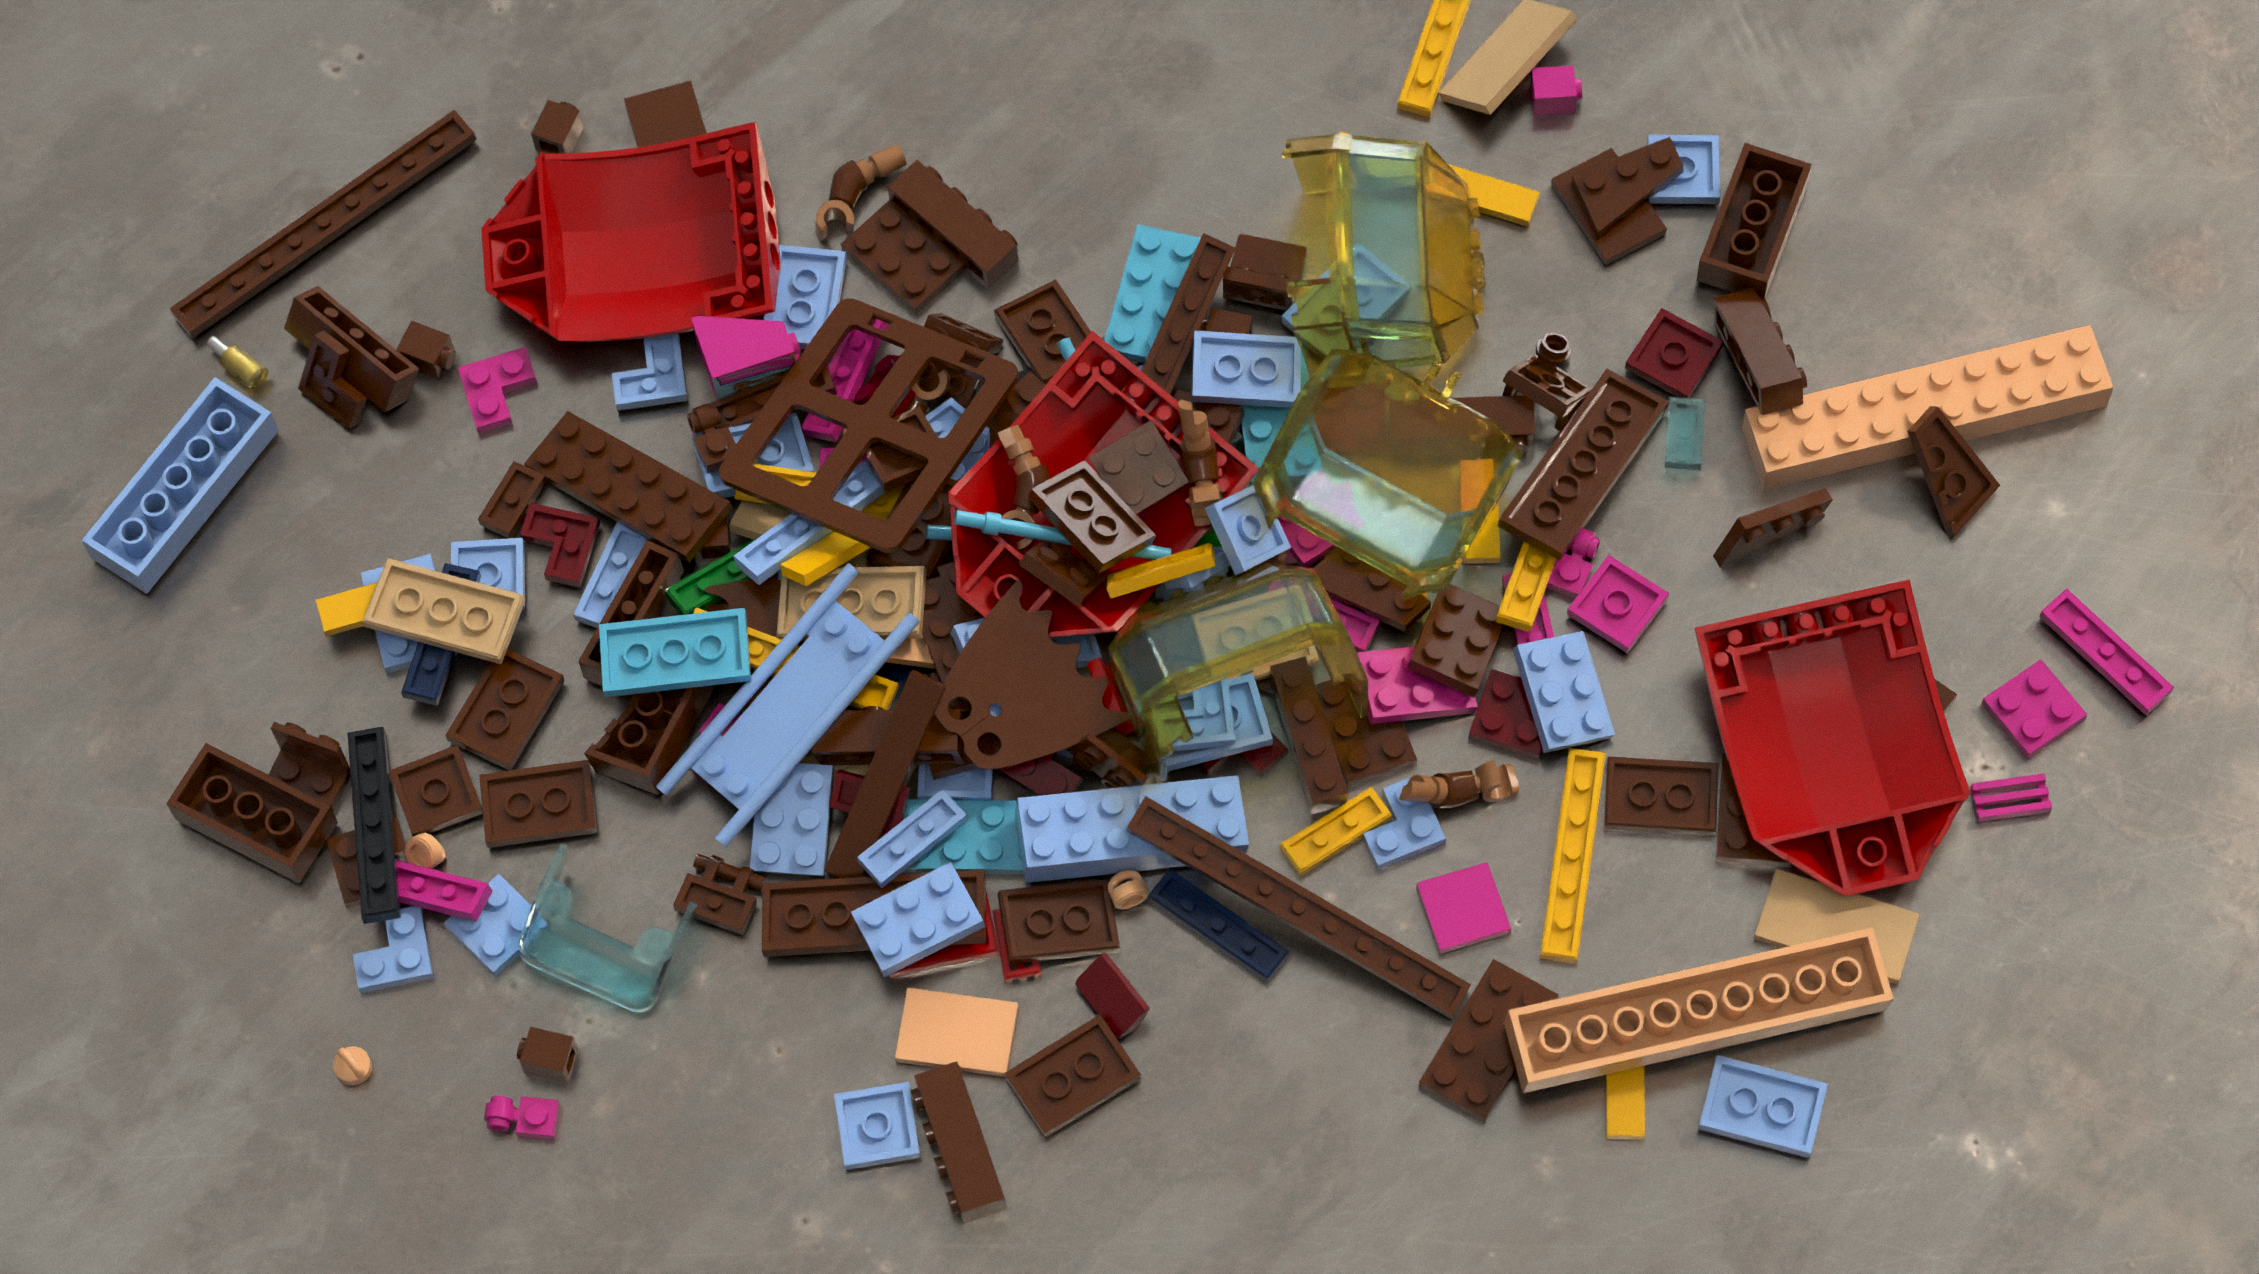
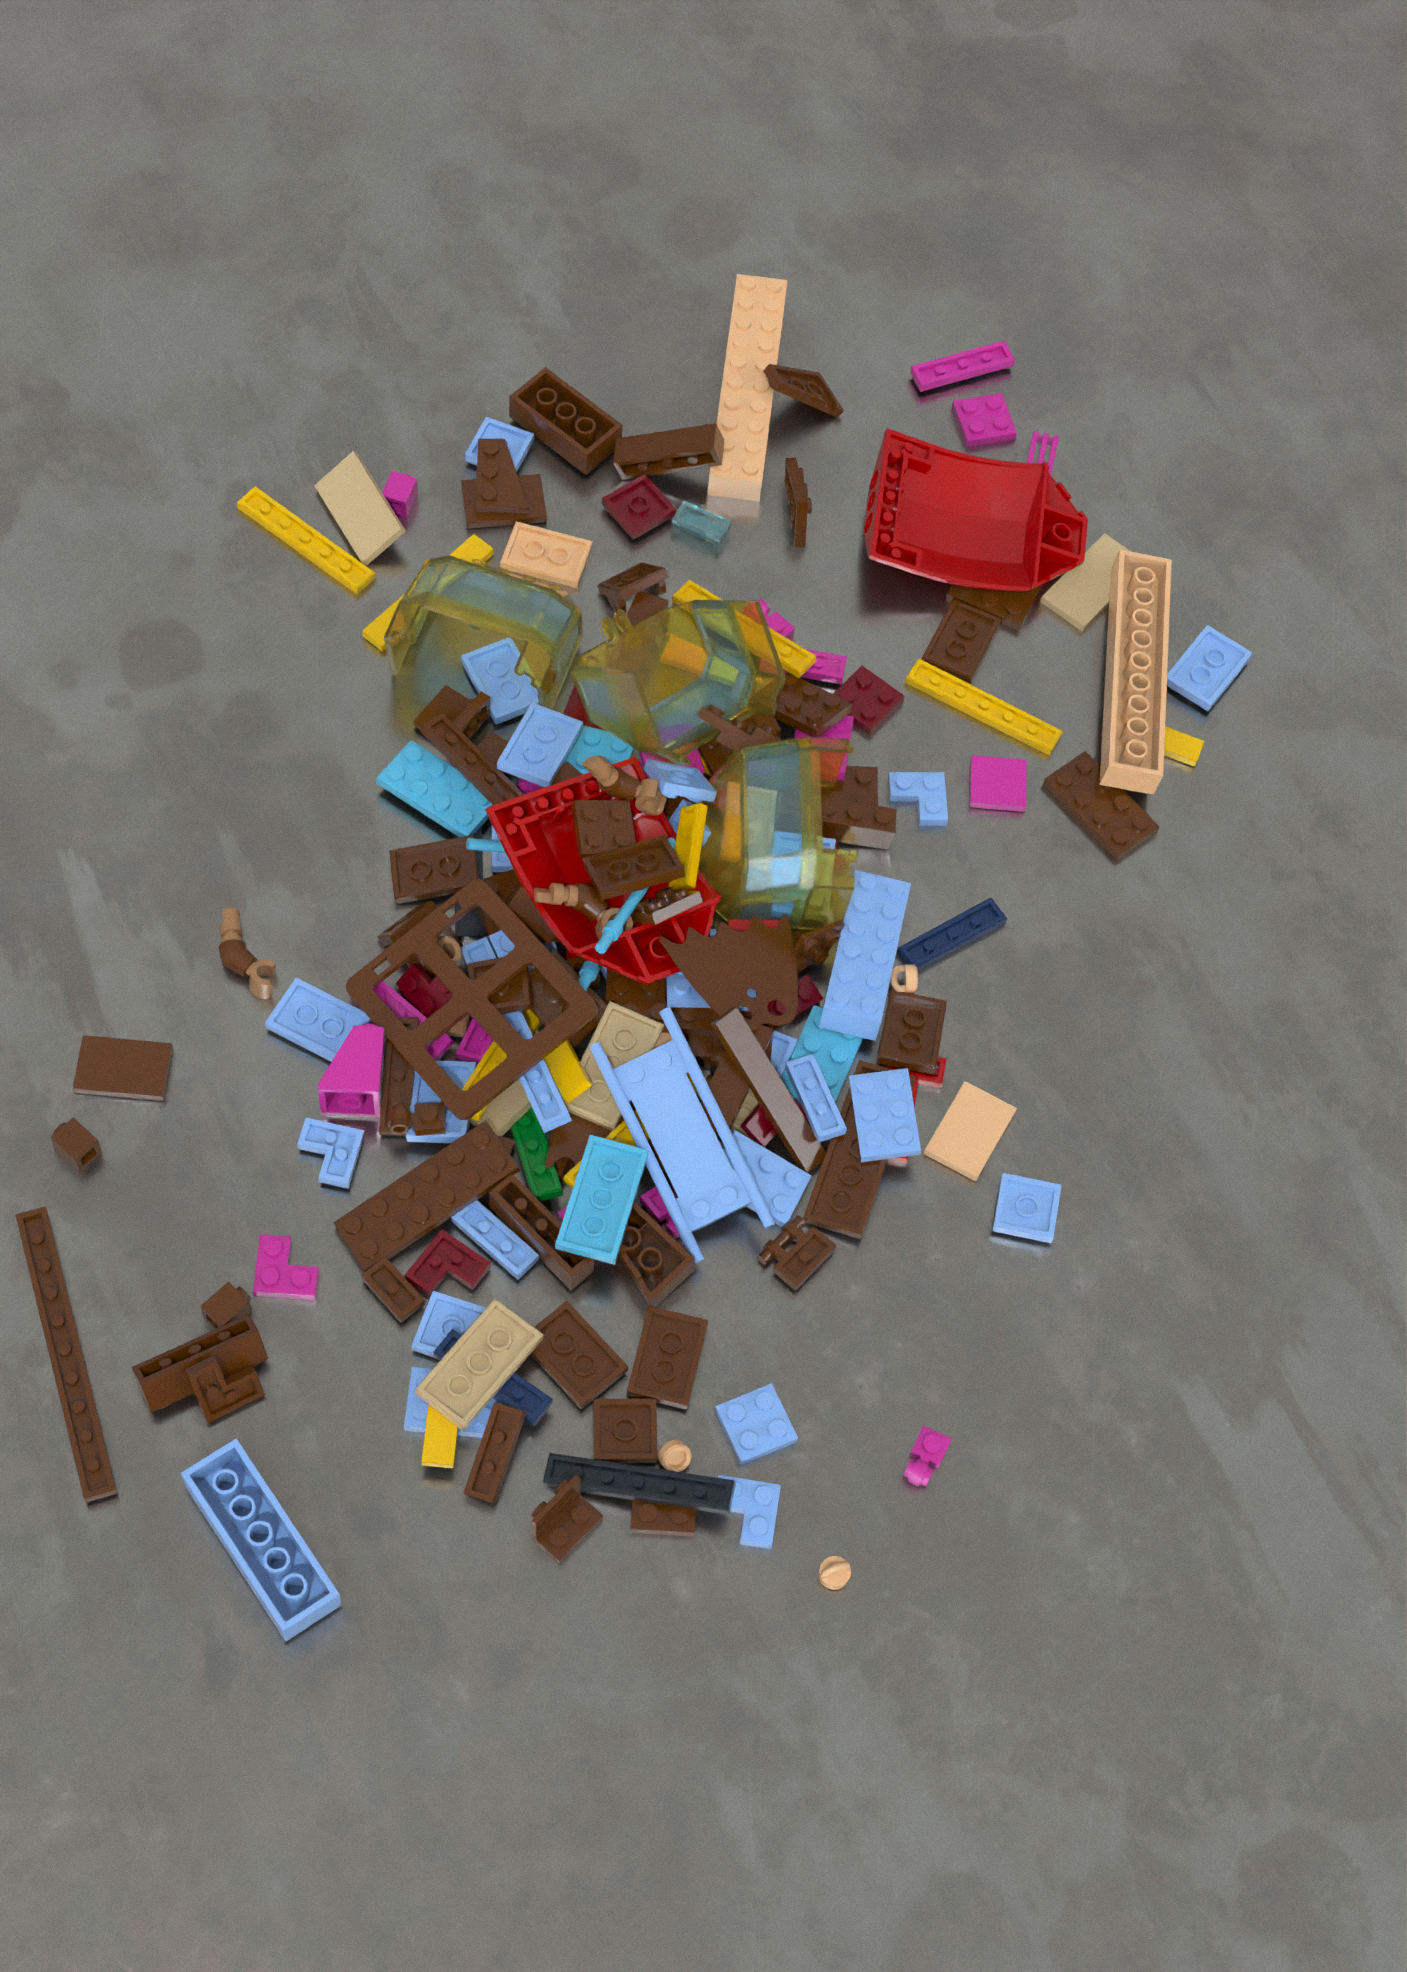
camera: 80 degrees left, 5 degrees down
reddish brown brick [166,743,338,883] -> none
clear yellow piece [207,336,268,390] -> none
dark pink plate [396,860,493,922] -> none
red windscreen [481,122,781,341] -> none
reddish brown brick [517,1026,578,1083] -> none
clear light blue windscreen [519,843,697,1013] -> none
reddish brown plate [841,199,966,315] -> none
reddish brown brick [887,160,1019,288] -> none
reddish brown brick [910,1061,1007,1224] -> none
reddish brown plate [1005,1014,1141,1138] -> none
dark red slope [1075,952,1150,1038] -> none
reddish brown plate [1126,796,1471,1019] -> none
yellow tile [1279,787,1392,877] -> none
medium nougat piece [1399,760,1519,809] -> none
reddish brown plate [1498,369,1669,561] -> none
light blue plate [1512,631,1615,753] -> none
reddish brown plate [1535,332,1571,365] -> none
dark pink plate [1567,555,1669,653] -> none
none -> reddish brown plate [463,1402,526,1504]
none -> light nougat tile [500,521,593,588]
none -> reddish brown slope [696,703,805,761]

